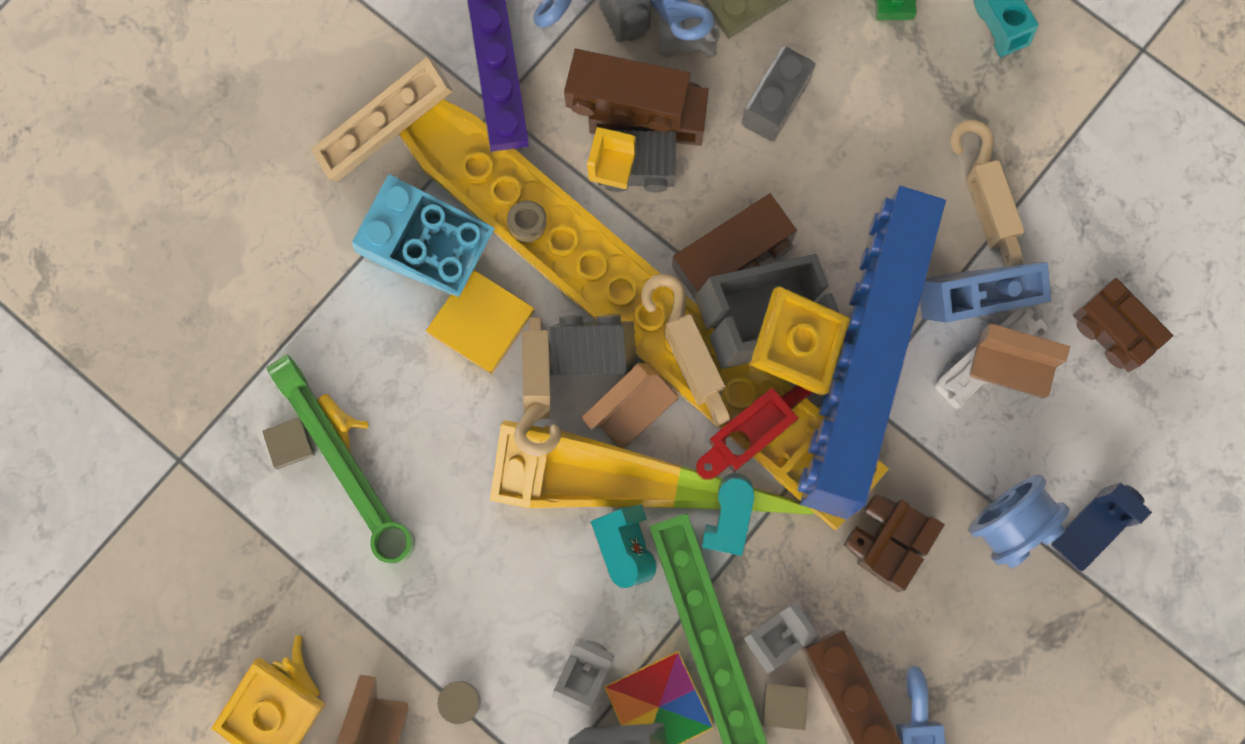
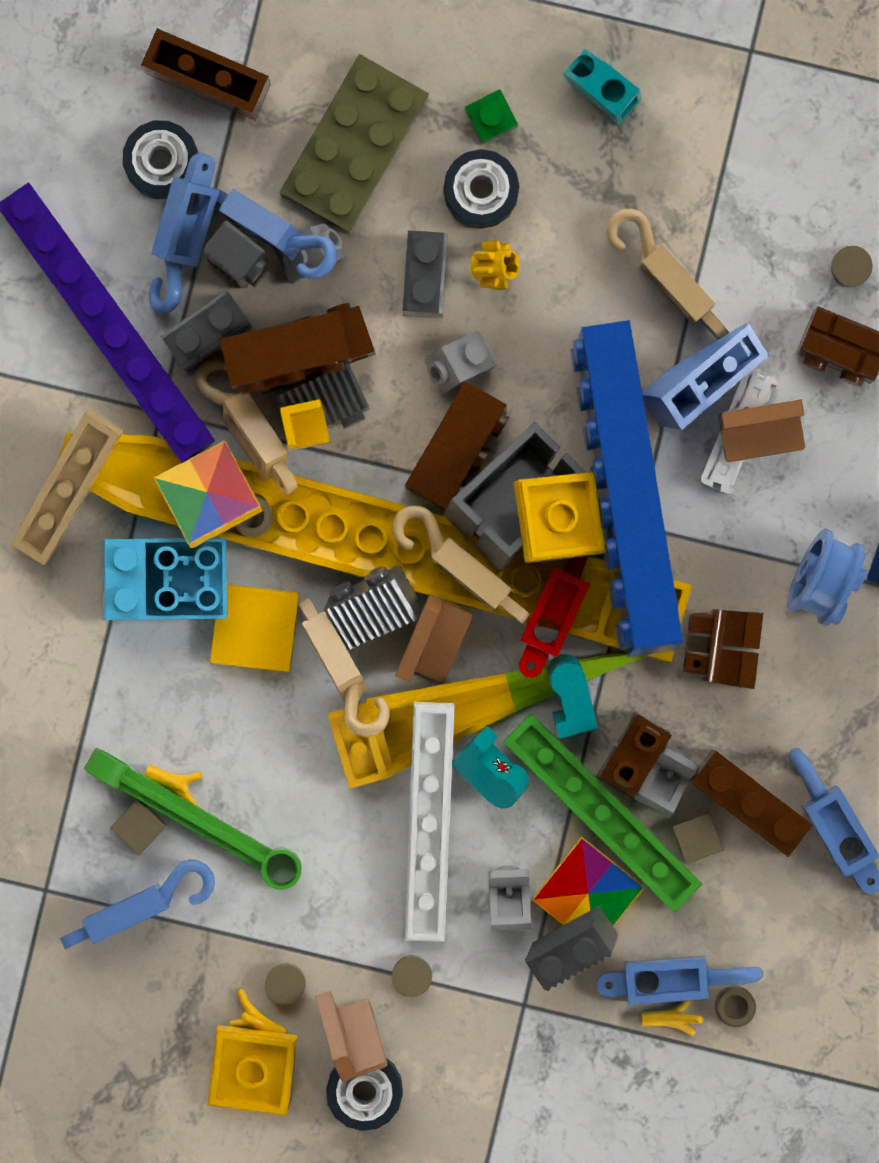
camera: 30 degrees left, 10 degrees up
none -> medium blue piece [60,859,215,949]
none -> tile [154,441,263,549]
none -> dark grey brick [161,290,252,373]
none -> tan piece [194,358,297,495]
none -> dark tan tile [265,963,306,1005]
none -> white tile [405,701,455,942]
none -> light grey bracket [425,331,497,394]
none -> wheel [443,149,520,229]
none -> yellow gear [470,240,520,290]
none -> reddish brown hips [596,711,672,798]
none -> dark tan tile [831,246,873,287]

